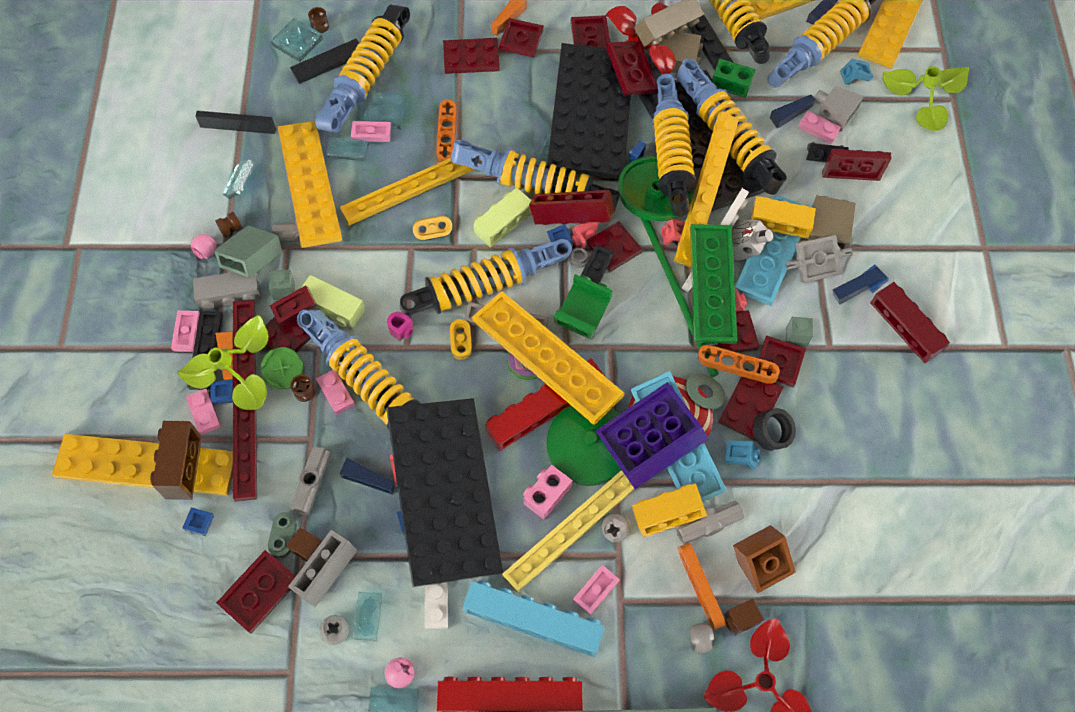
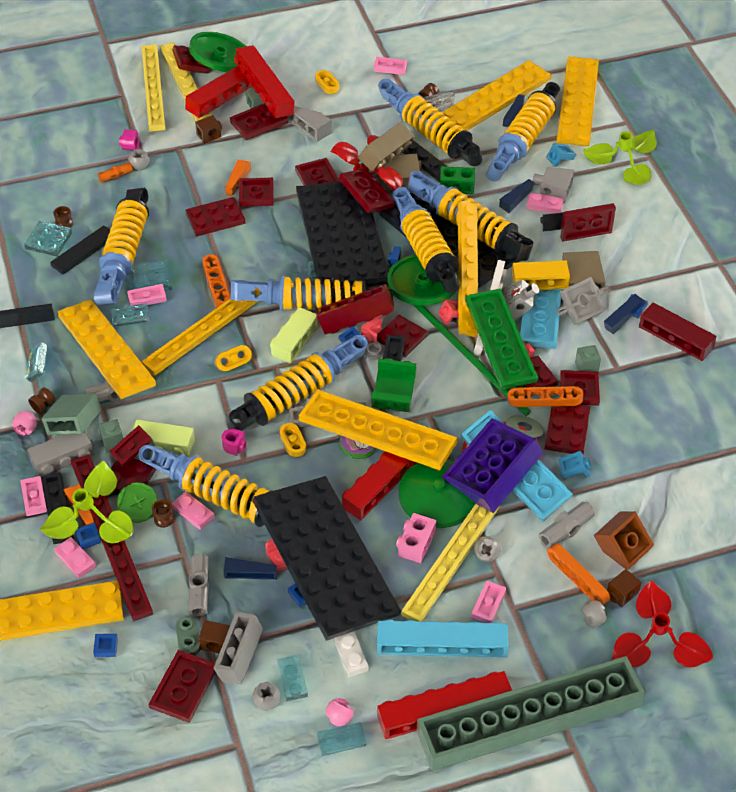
camera: 15 degrees left, 15 degrees down
reddish brown brick [150,420,202,500] -> none
yellow brick [632,483,707,537] -> none
black tyre [753,408,796,451] -> none

